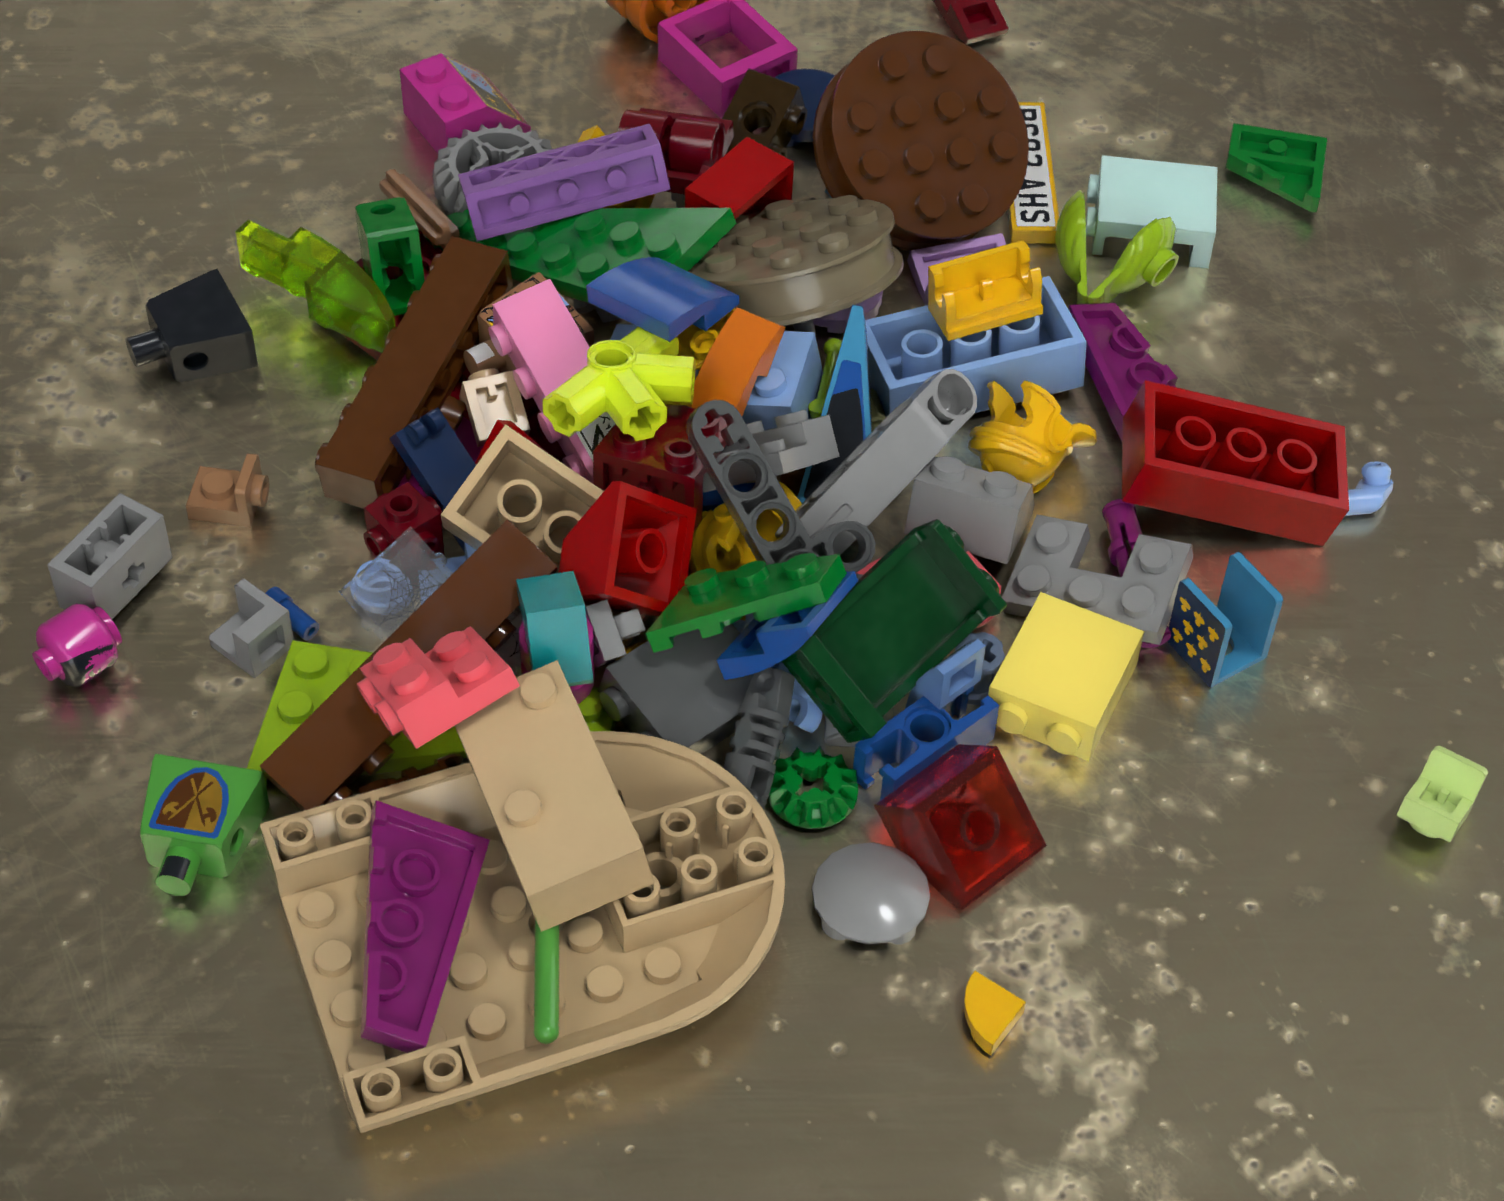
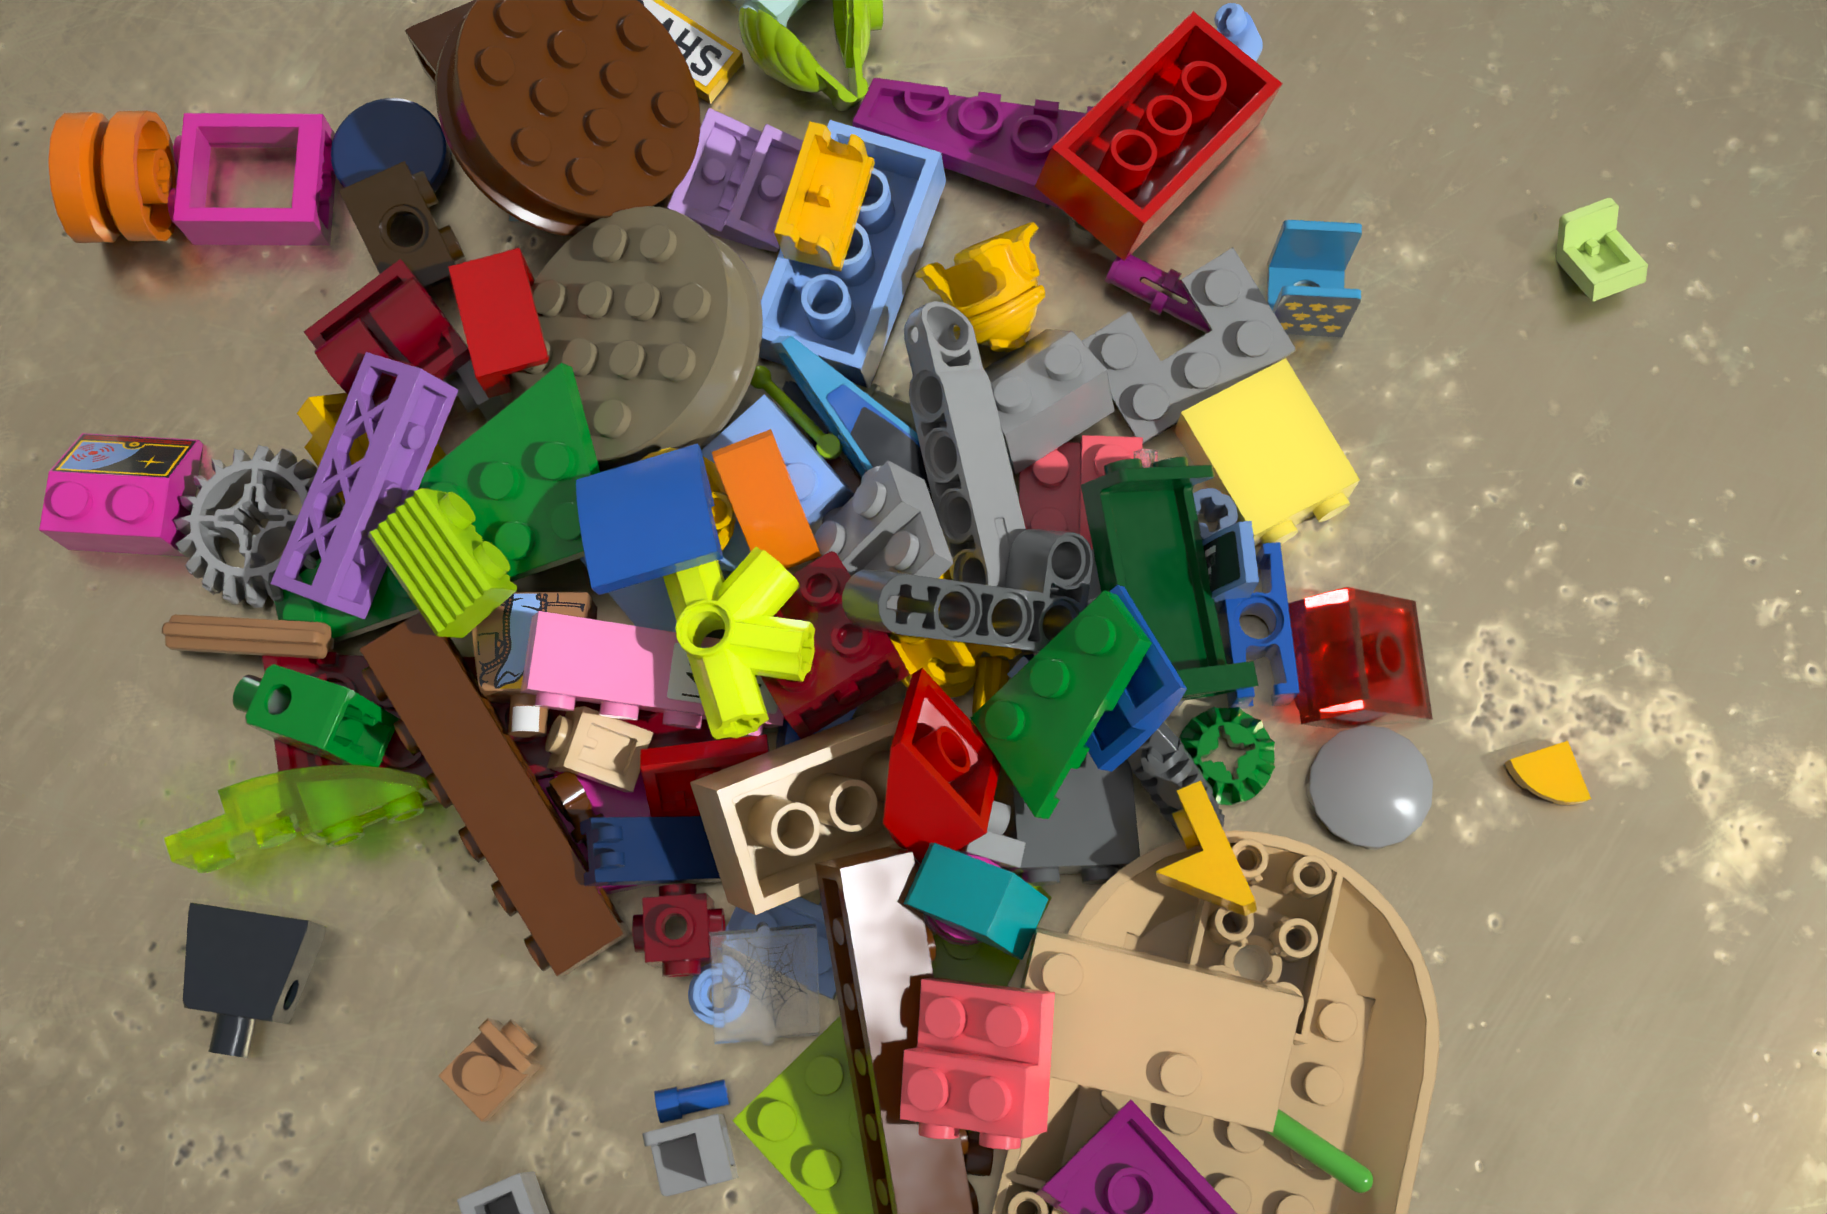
camera: 50 degrees left, 25 degrees up
none -> lime brick [368,488,517,638]
none -> yellow slope [1155,780,1257,916]

